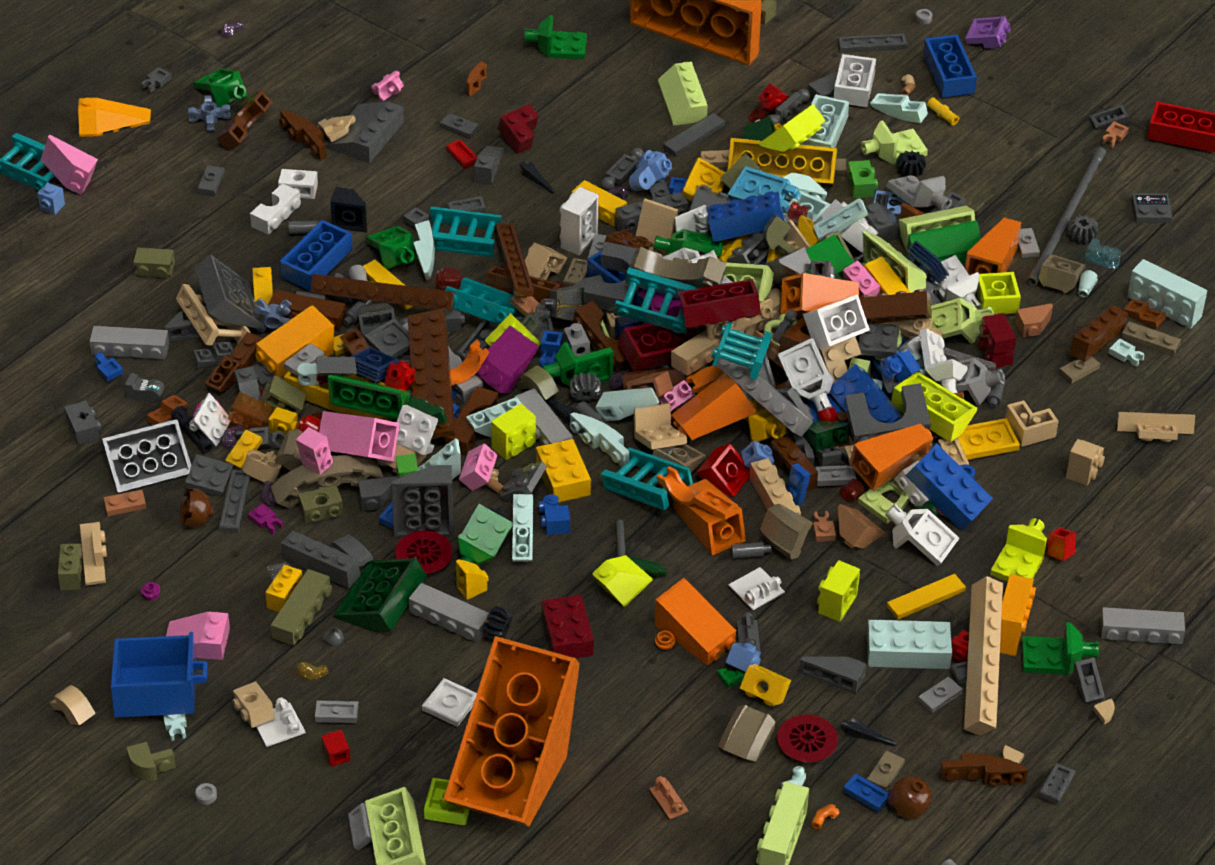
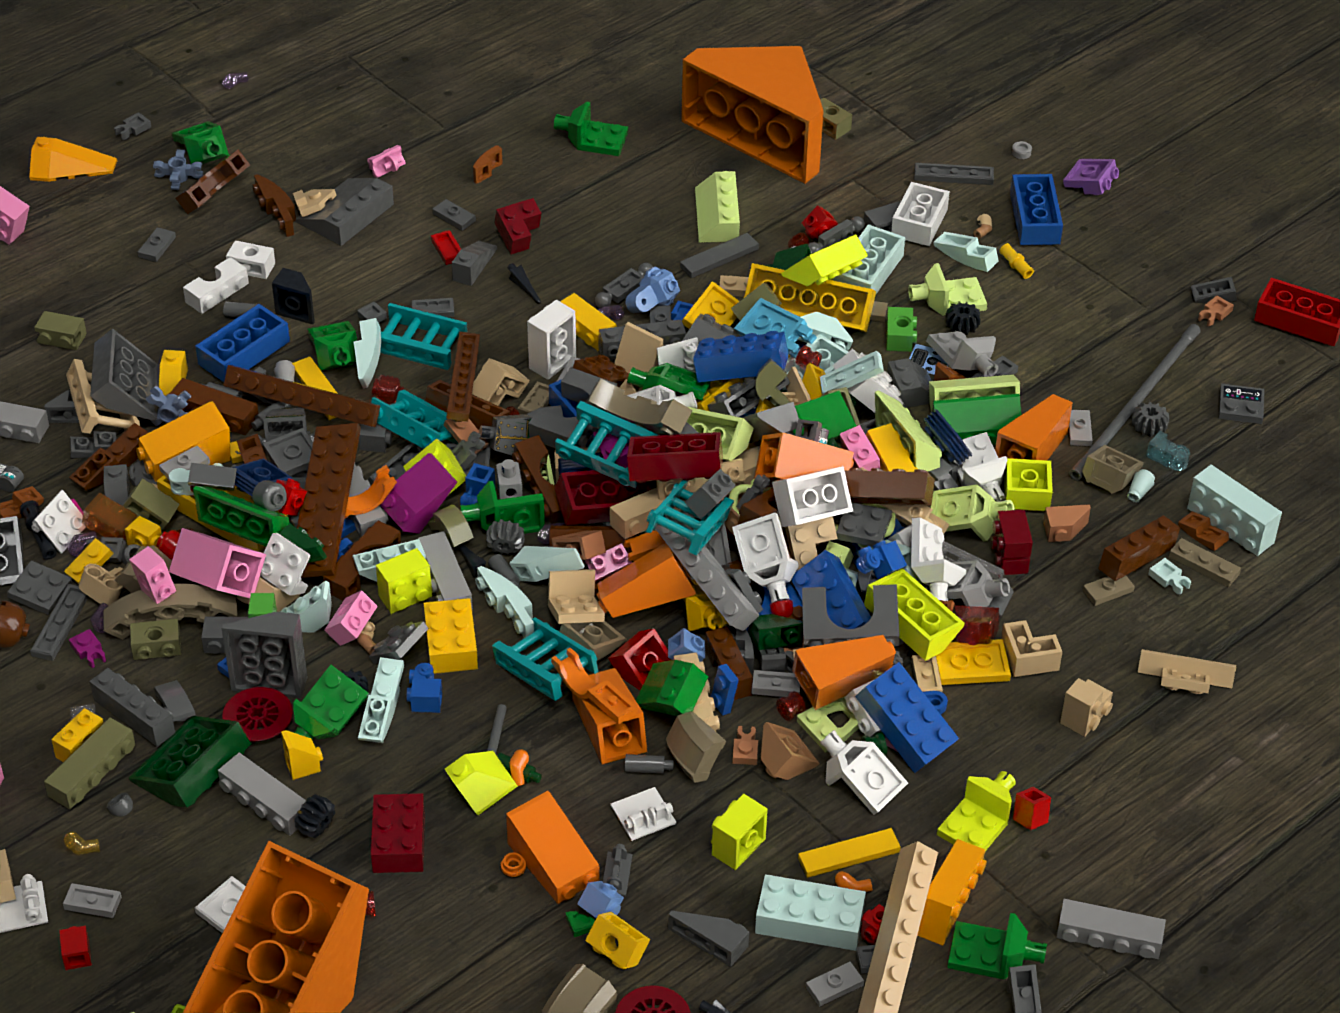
camera: 10 degrees right, 0 degrees up
none -> dark grey head [253,480,287,512]
none -> orange arm [509,750,529,786]
none -> green slope [636,660,708,716]
none -> dark grey brick [685,469,736,519]
none -> orange arm [835,871,872,892]
none -> clear red torso [955,606,999,645]

